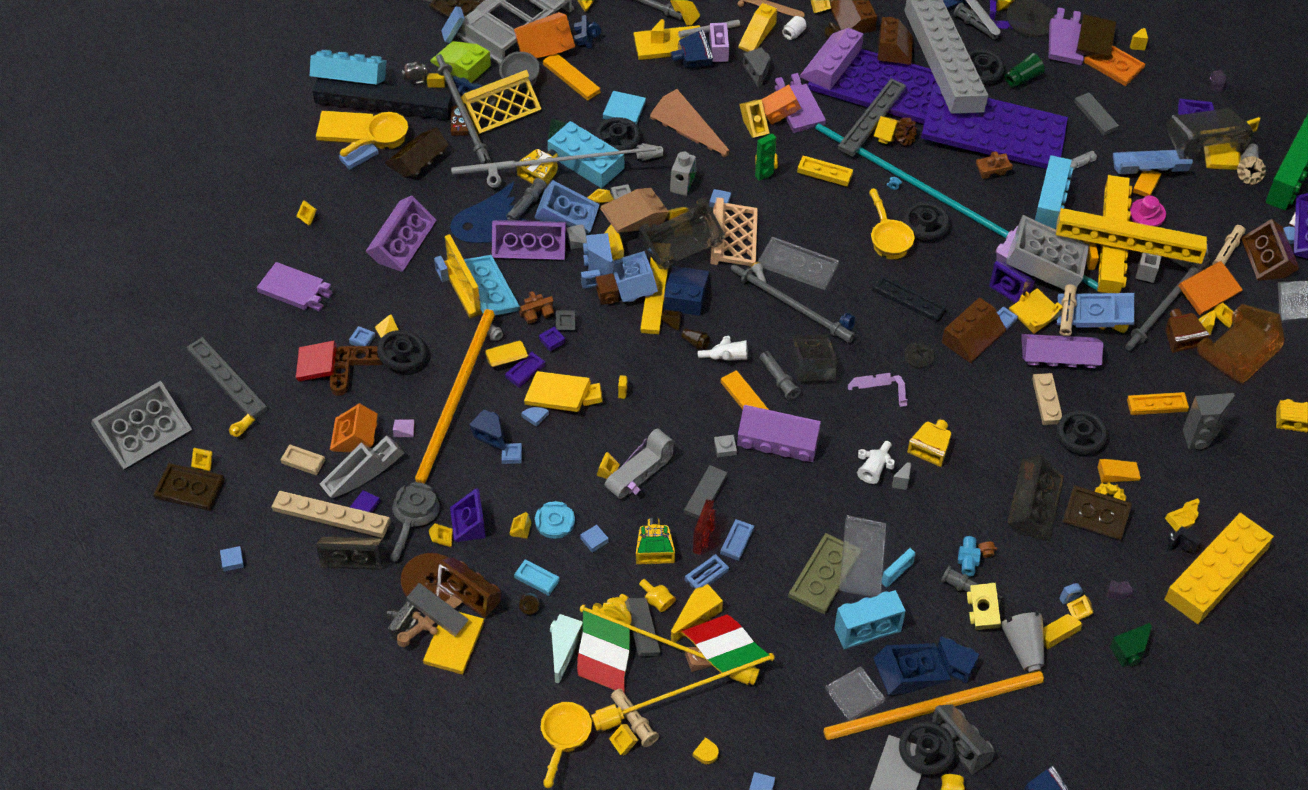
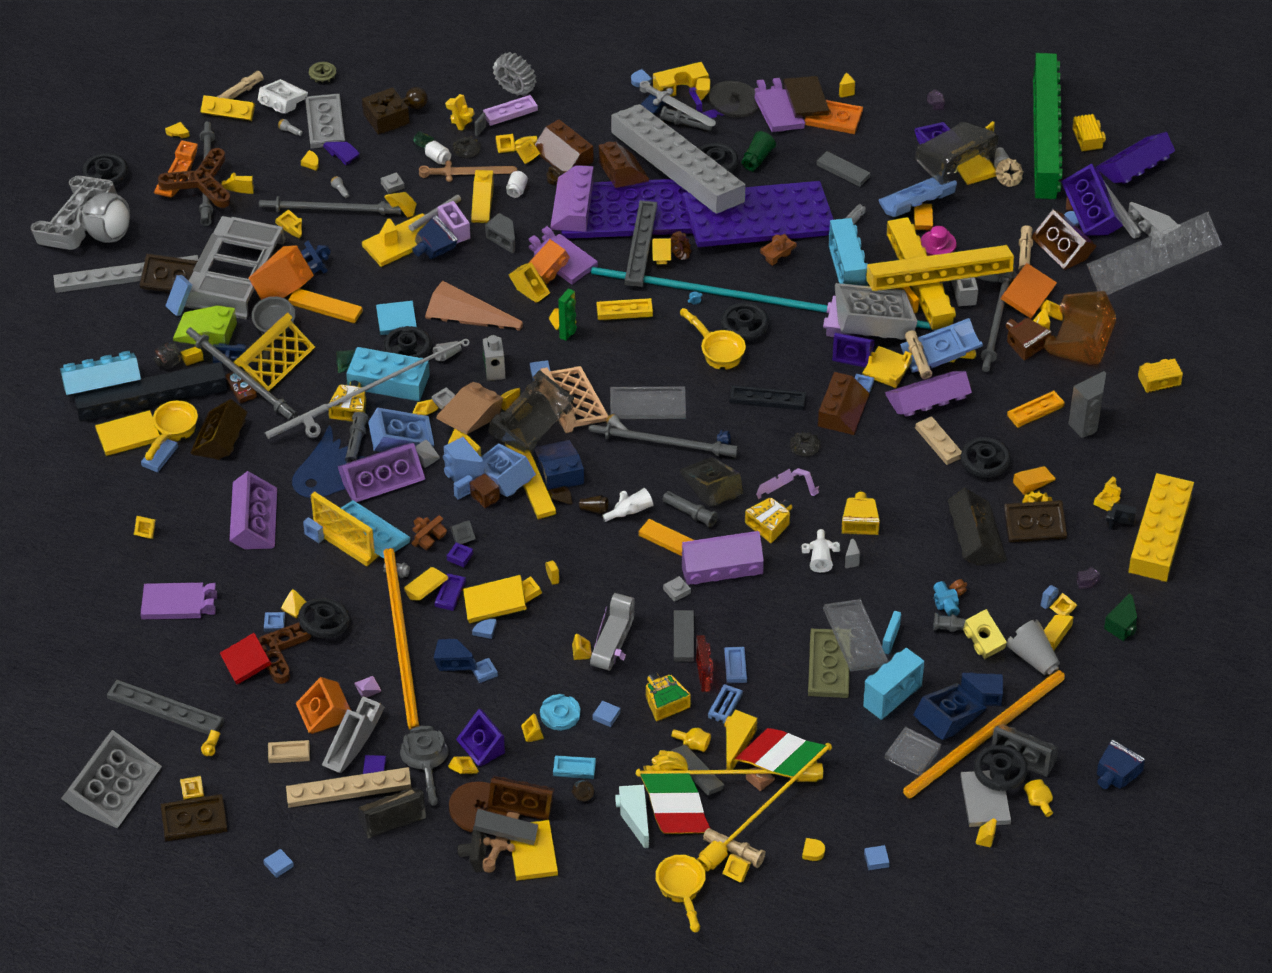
camera: 25 degrees left, 5 degrees down
none -> yellow torso [745,498,792,543]

